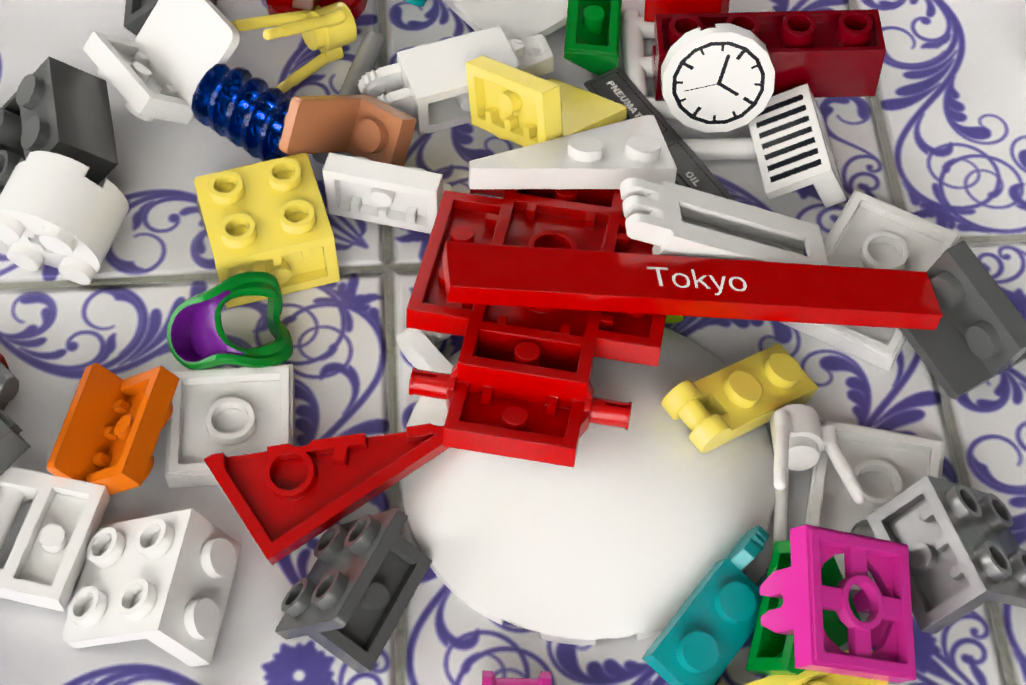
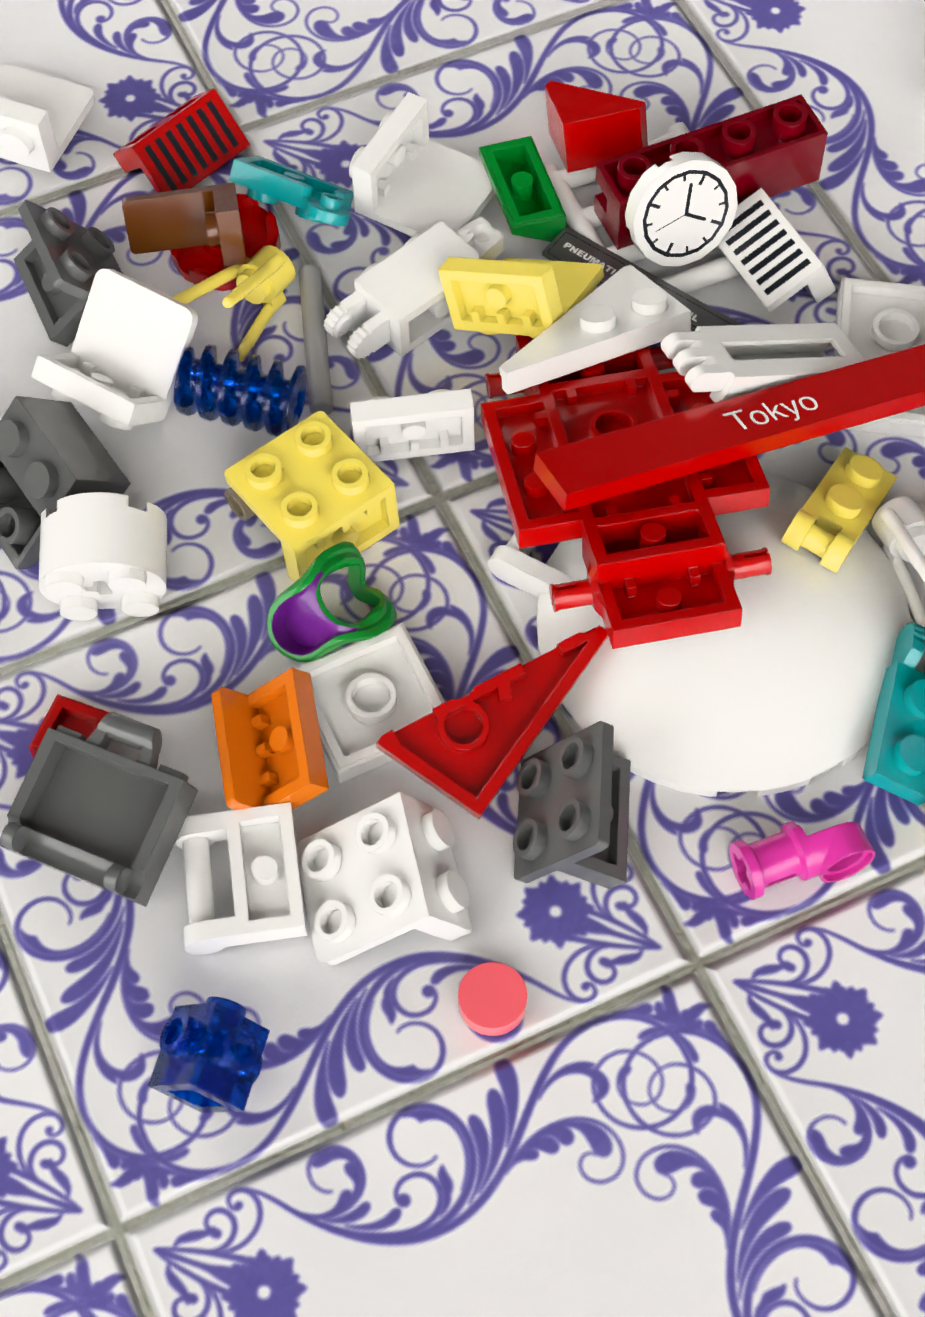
camera: 20 degrees left, 5 degrees up
nougat bracket [279,94,417,167] -> none

